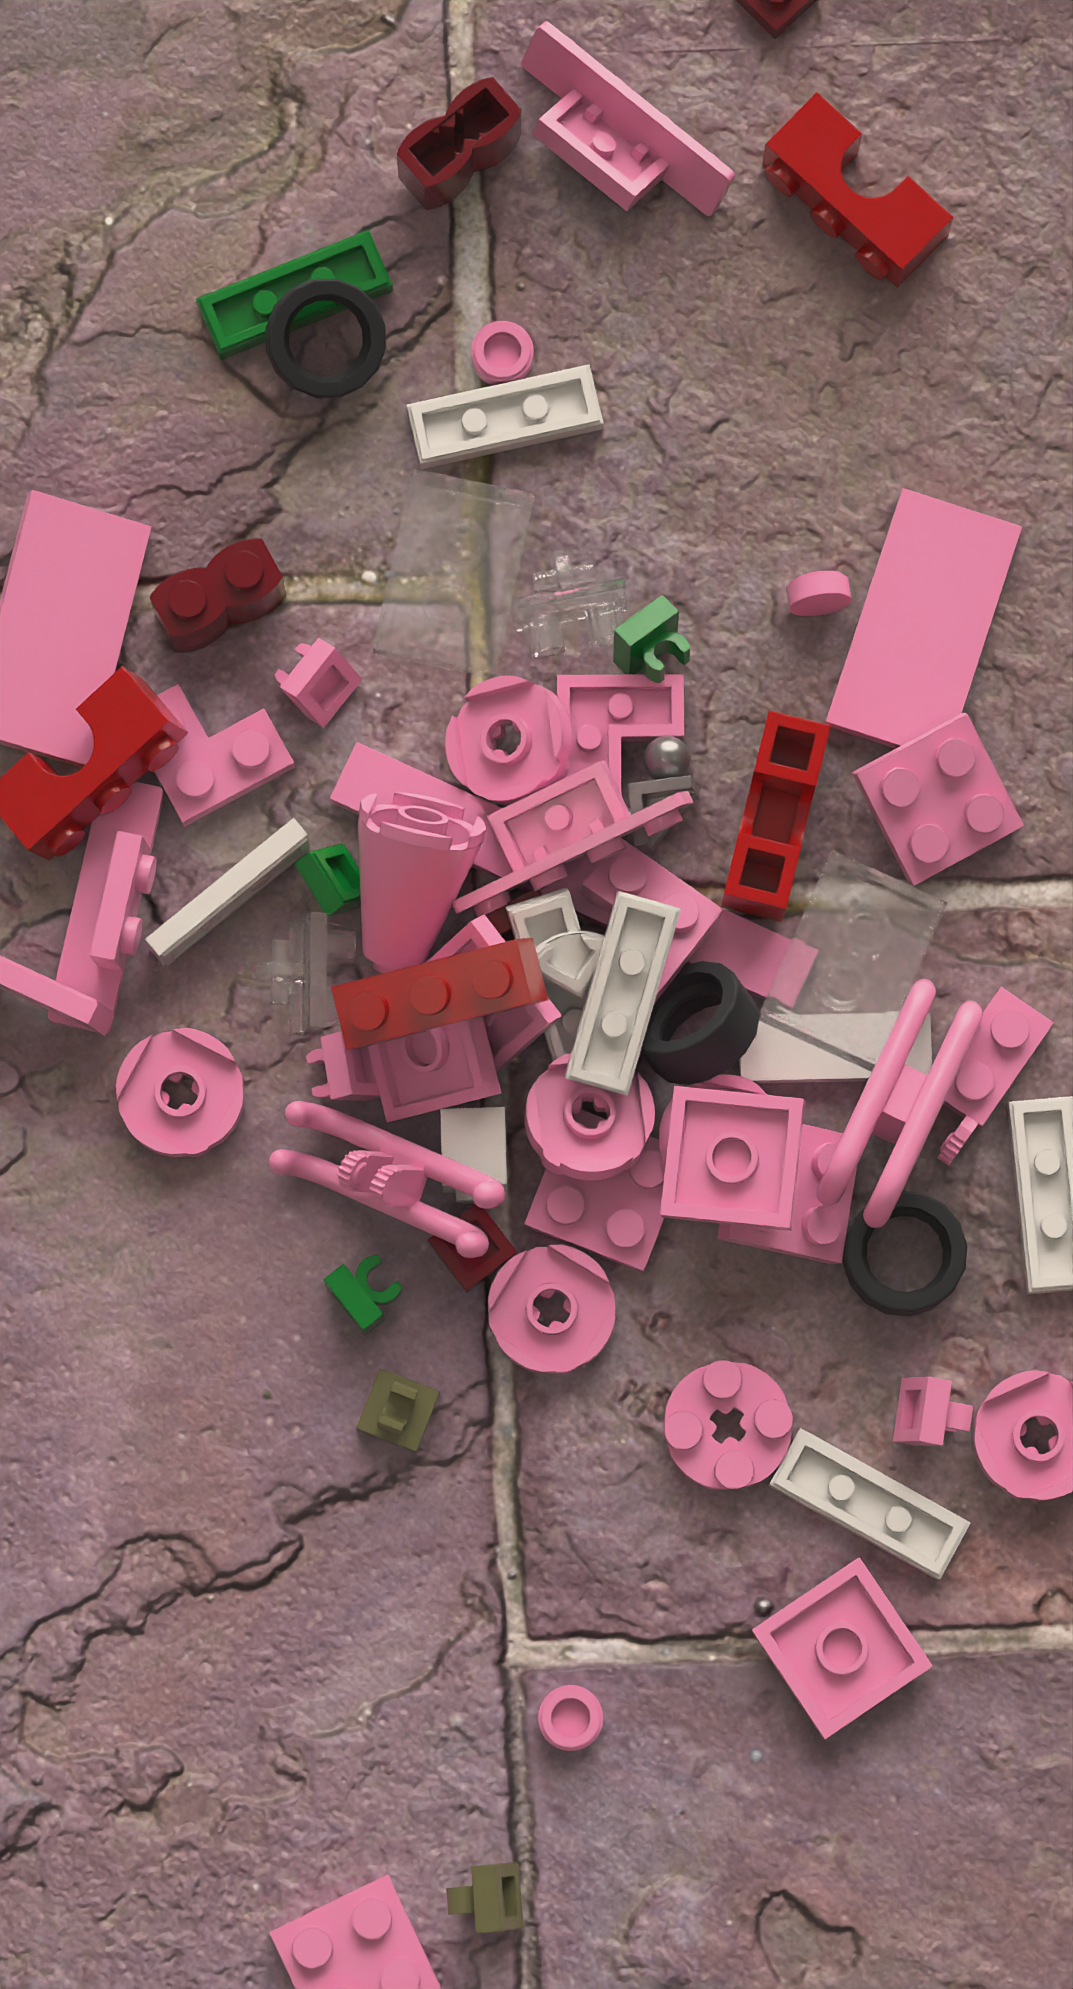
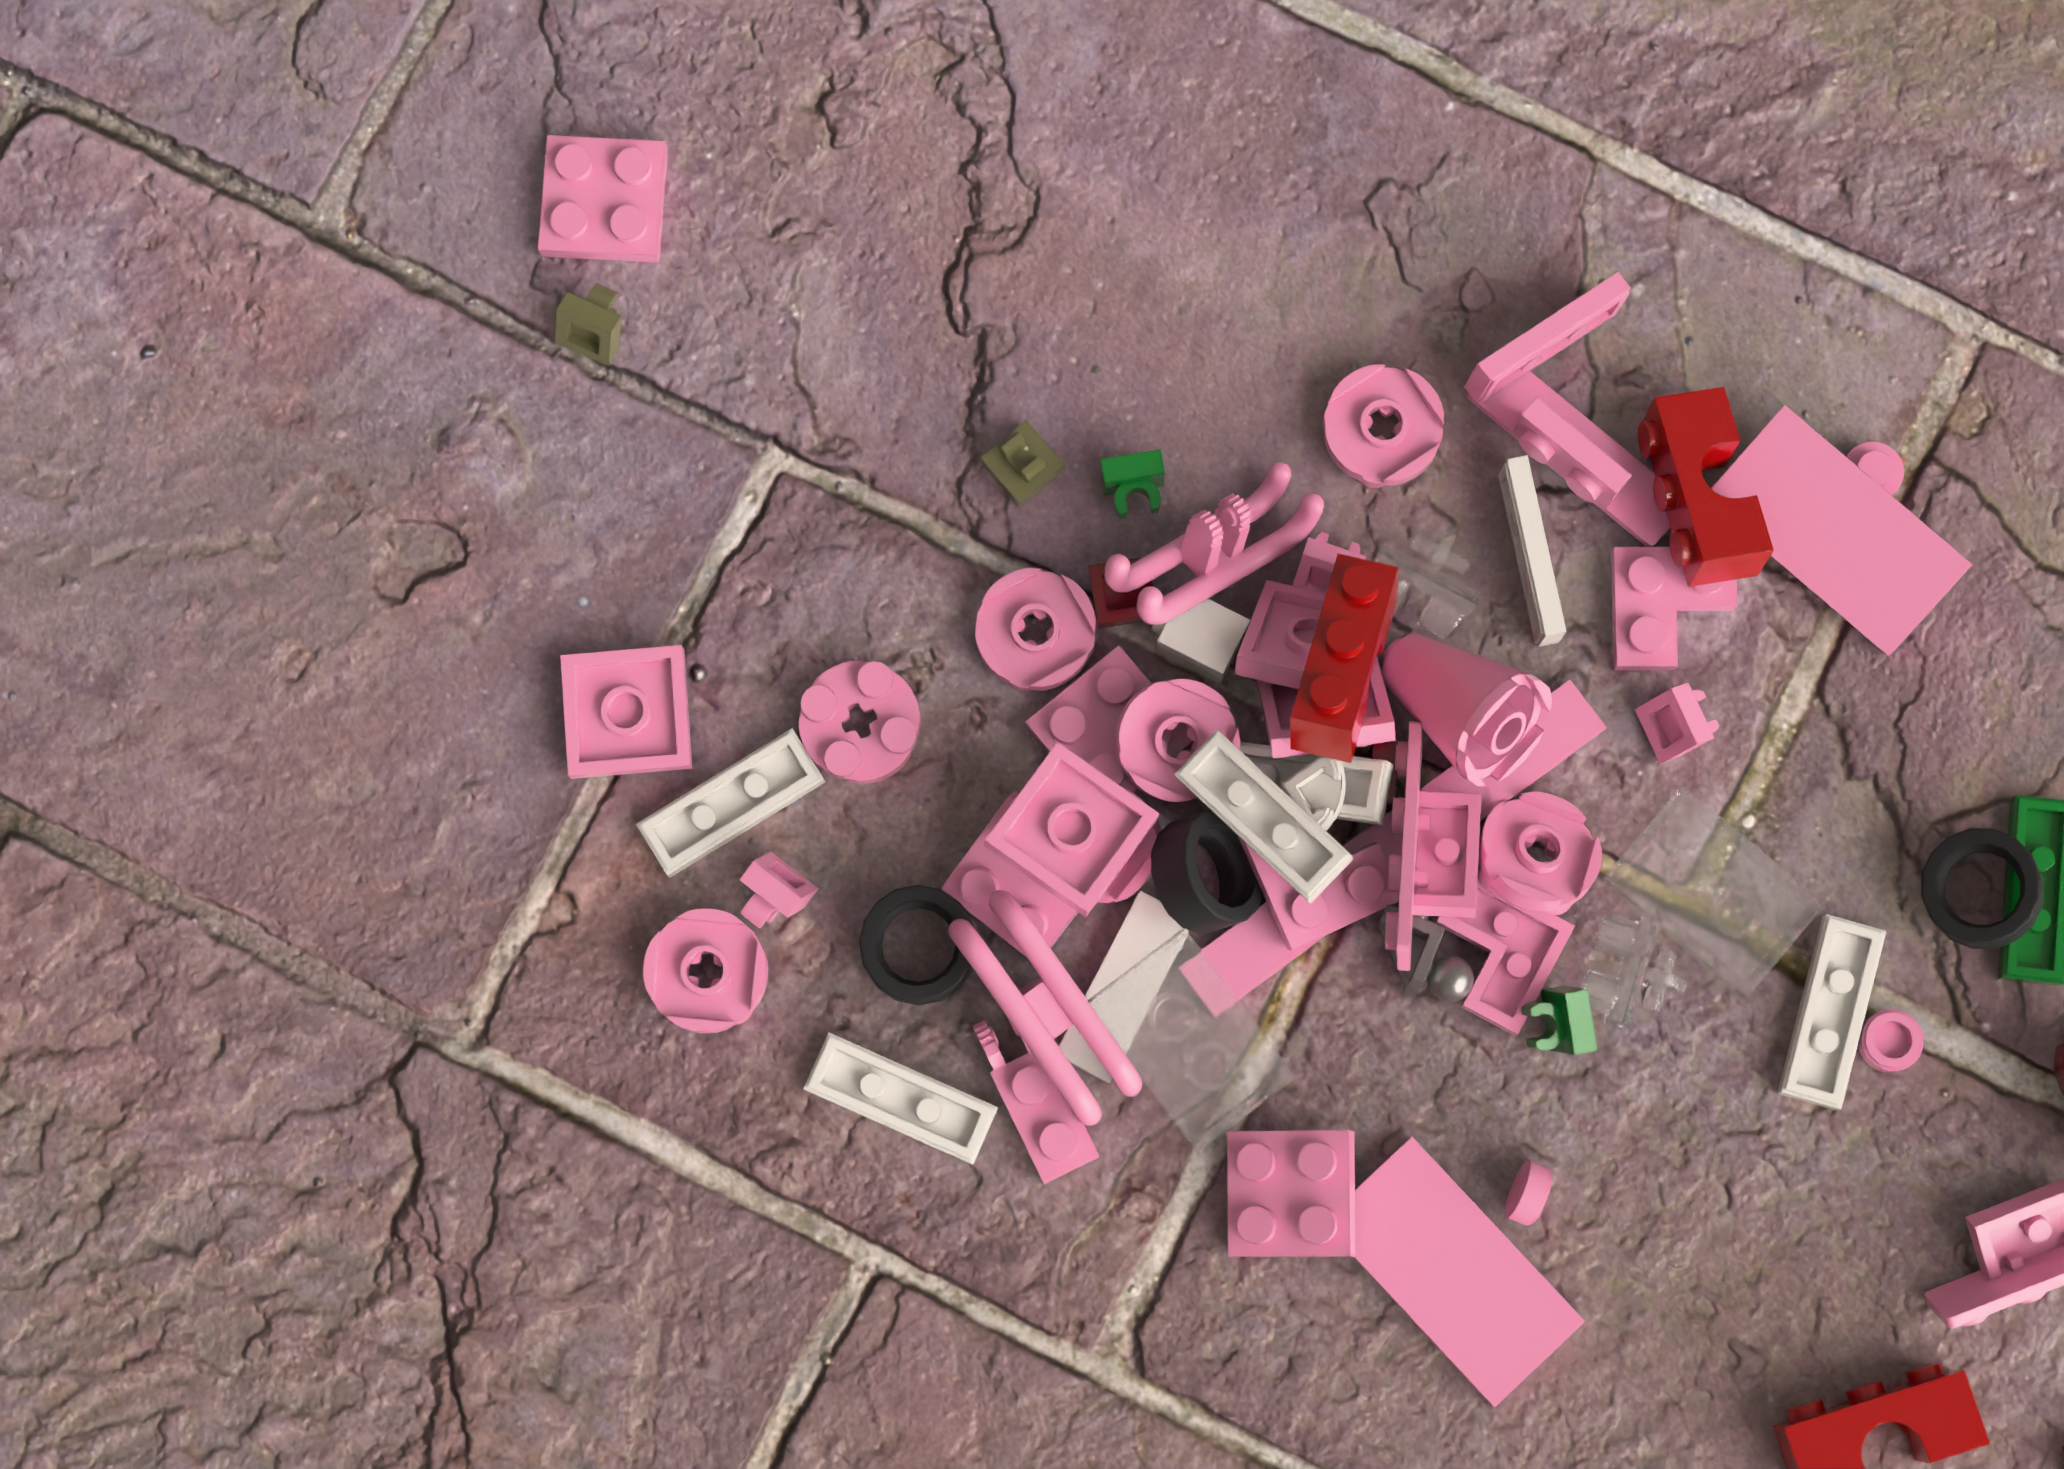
camera: 125 degrees right, 0 degrees up
dark red brick [150,538,286,653] -> none
green tile [294,843,361,917] -> none
bright pink tile [538,1685,603,1751] -> none
red arch [721,710,831,922] -> none

